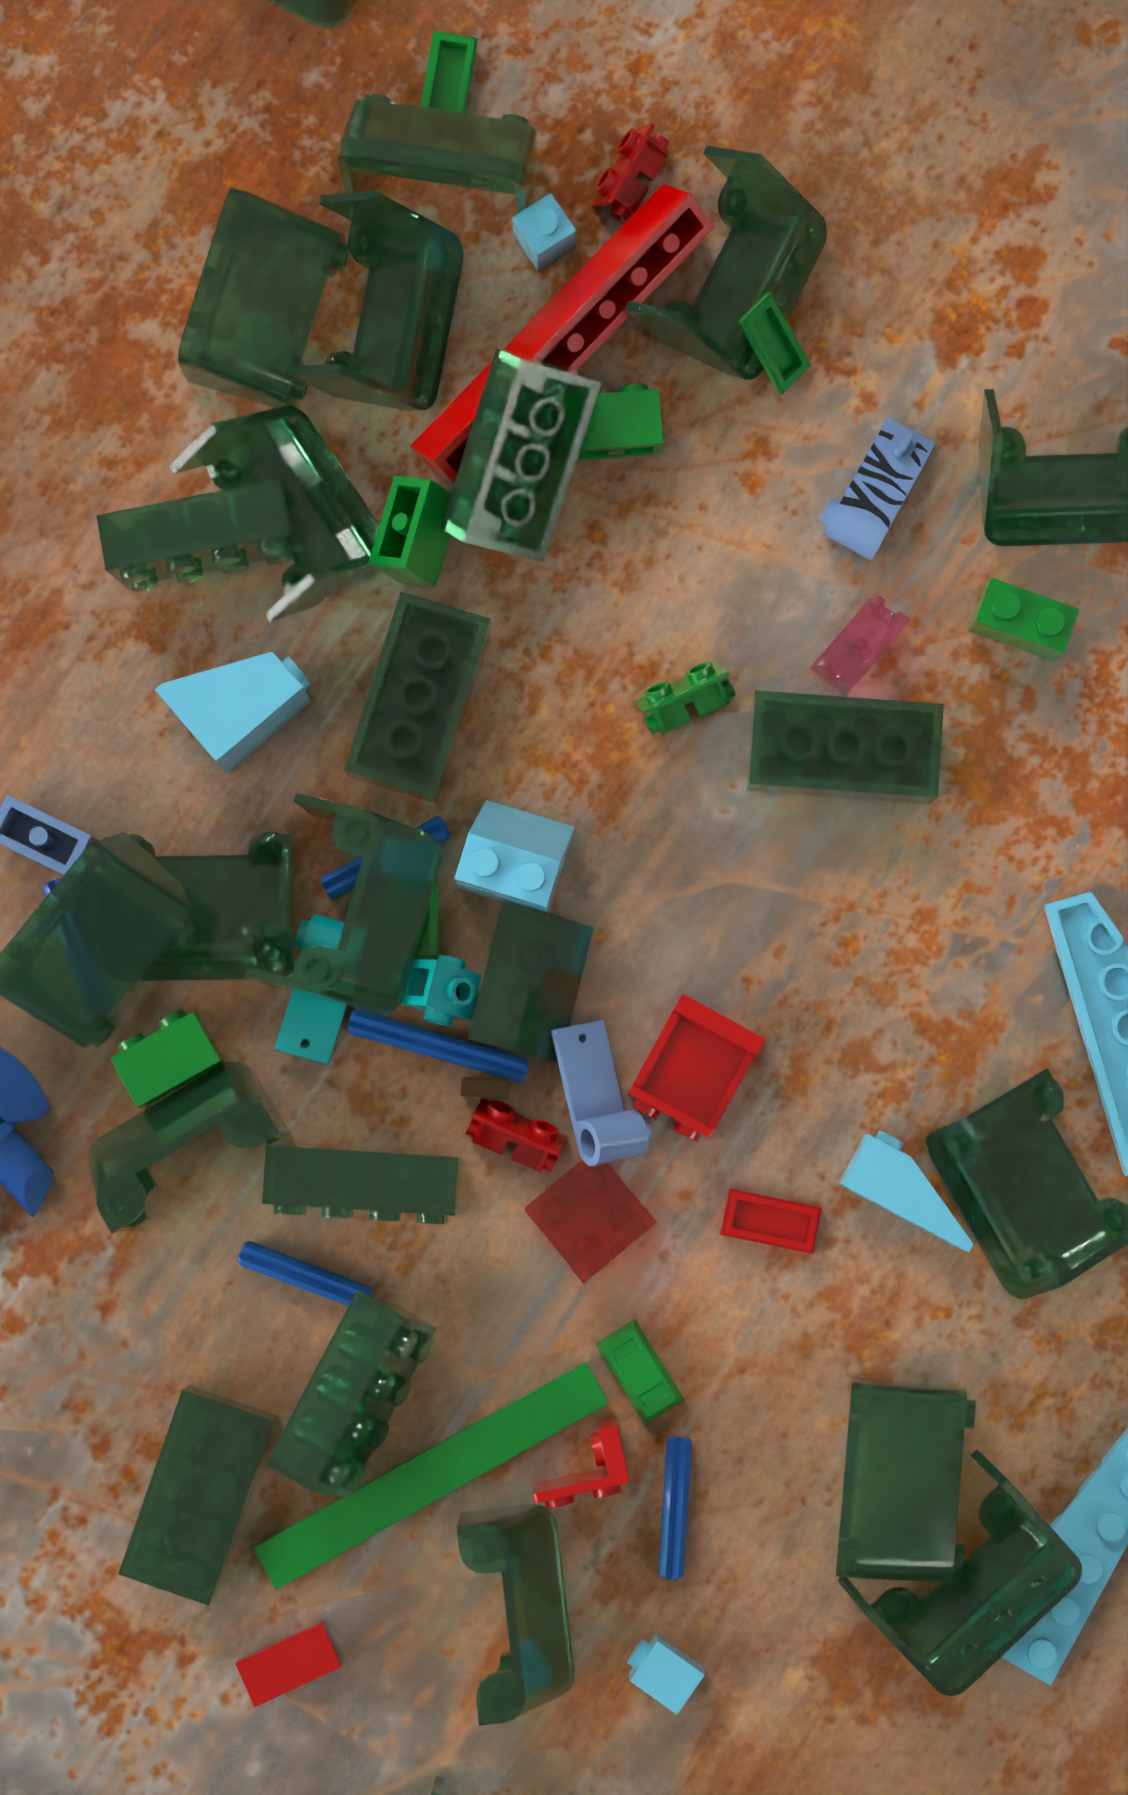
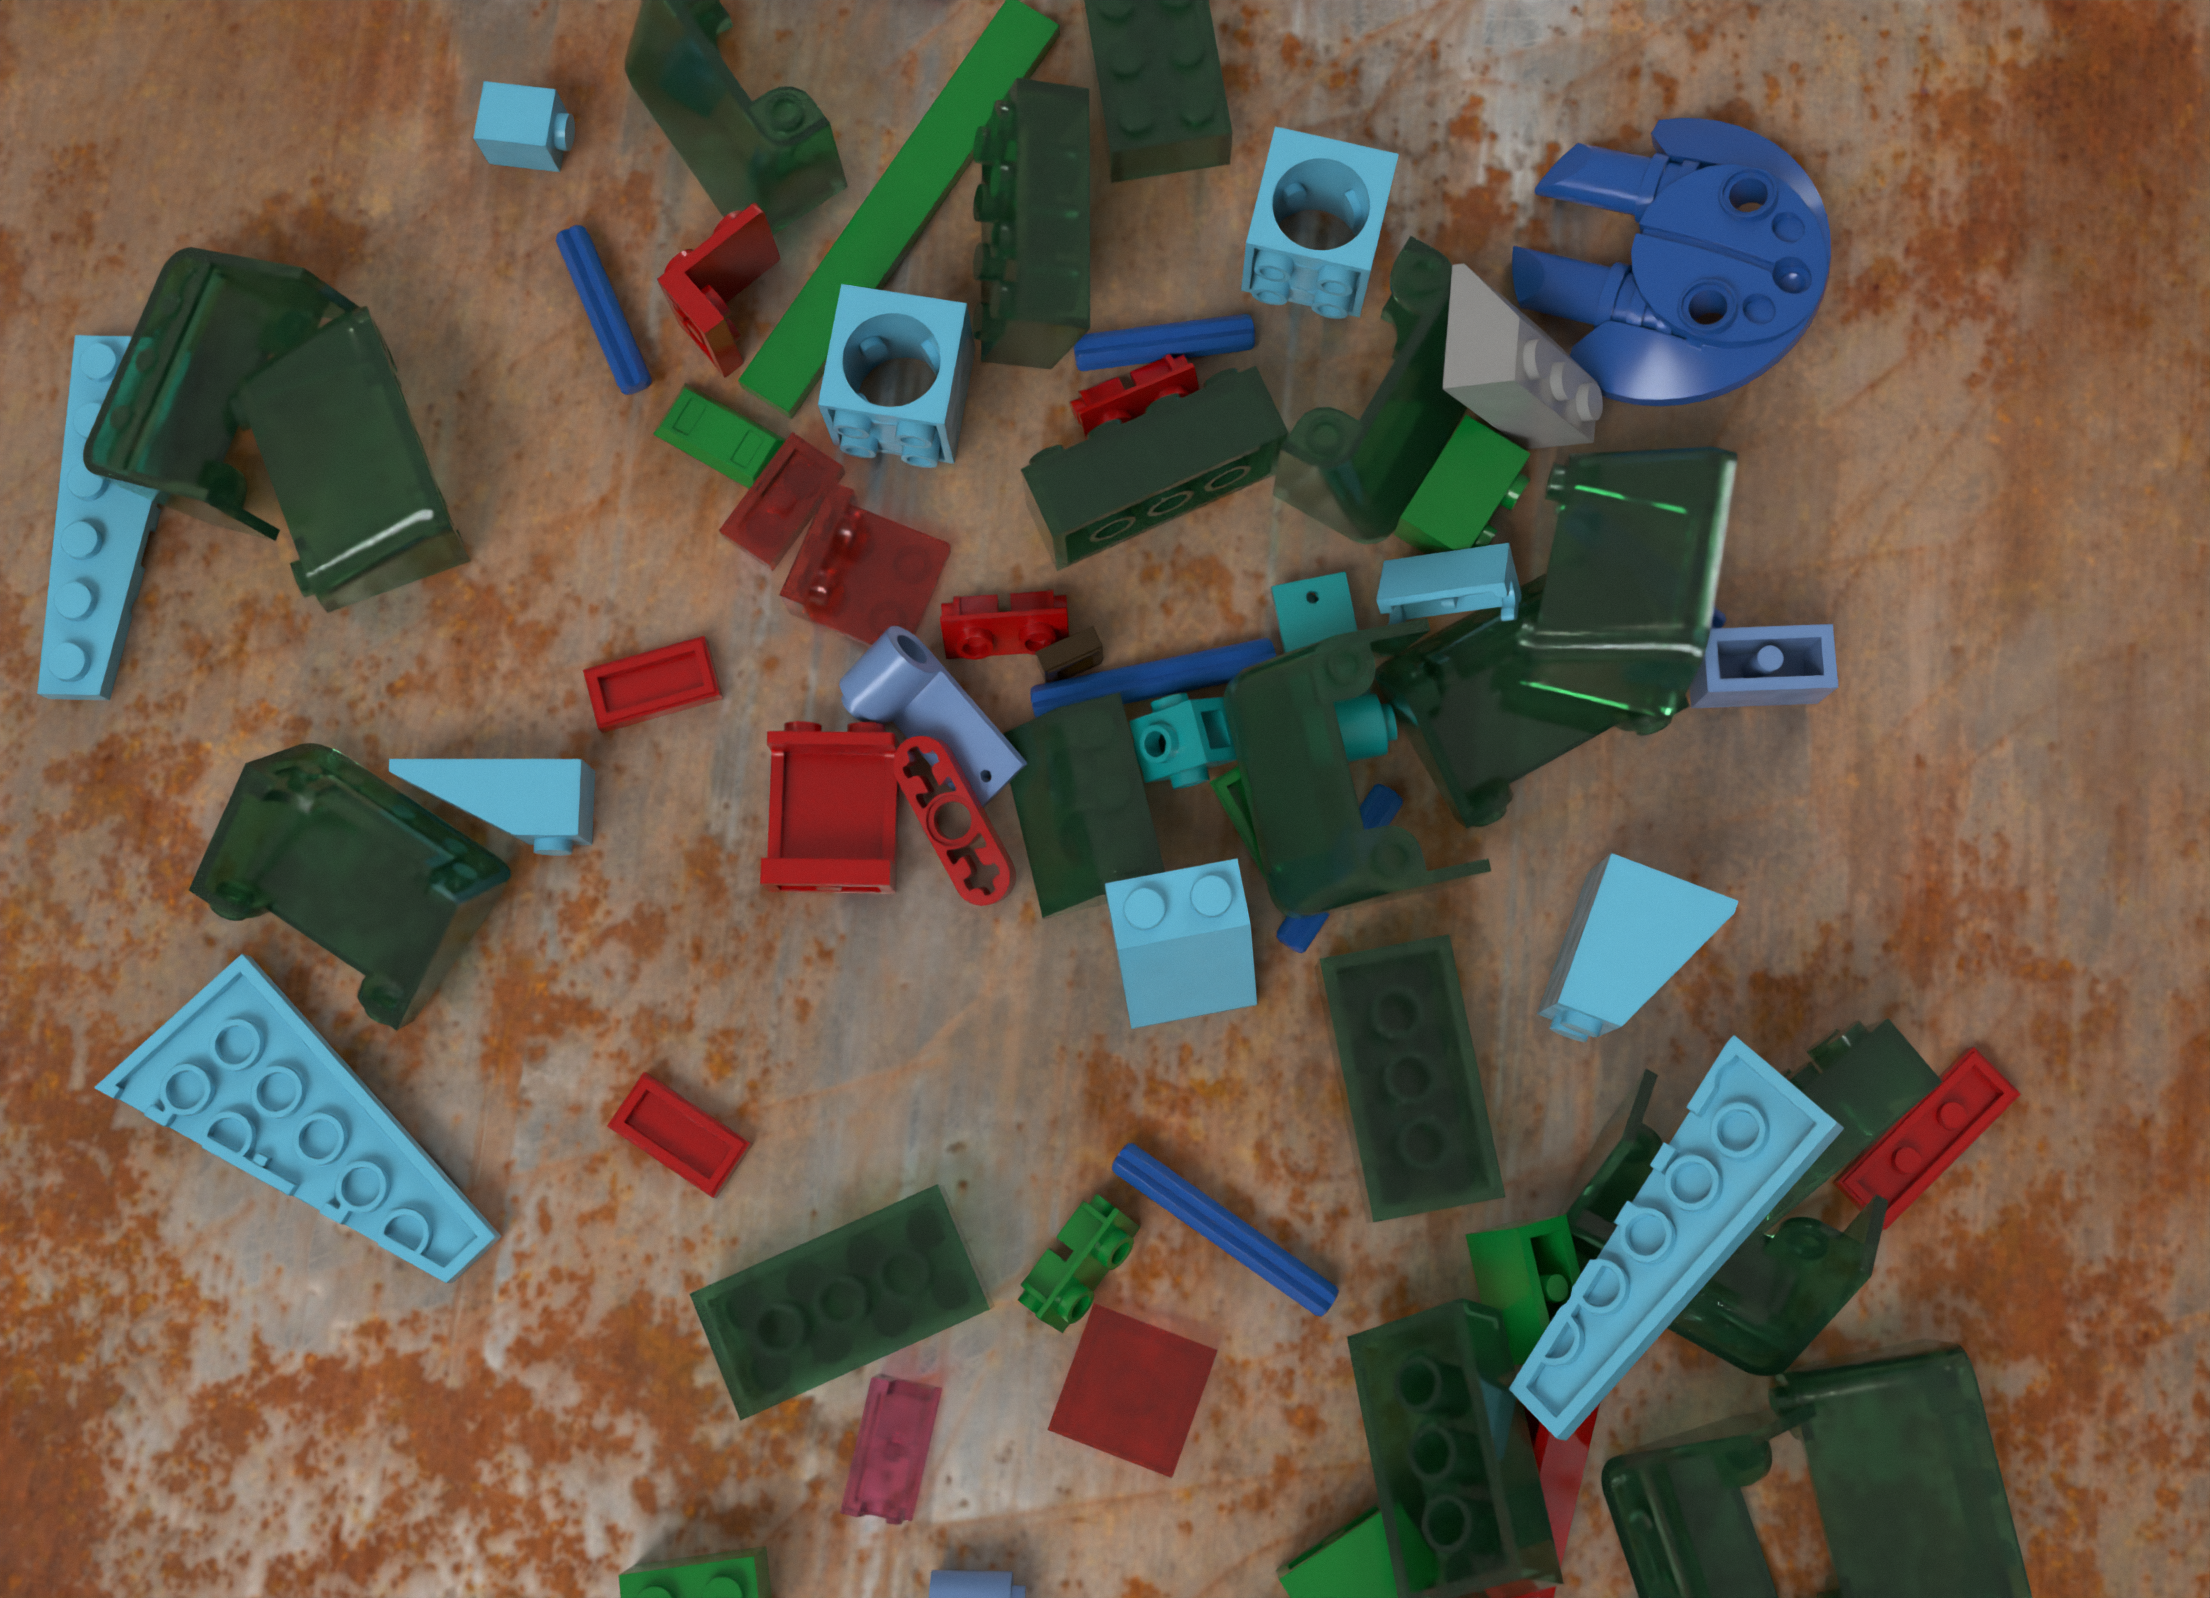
camera: 155 degrees right, 5 degrees down
none -> red tile [607,1072,753,1198]
none -> clear red plate [719,432,845,572]
none -> medium azure brick [818,284,975,468]
none -> red beam [892,736,1016,906]
none -> clear red tile [1048,1302,1218,1478]
none -> red hinge [1069,354,1203,454]
none -> blue axle [1111,1143,1339,1317]
none -> medium azure brick [1241,126,1399,319]
none -> medium azure hinge [1376,543,1522,637]
none -> light grey slope [1443,263,1603,450]
none -> medium azure wing [1509,1035,1844,1441]
none -> red tile [1832,1047,2021,1230]

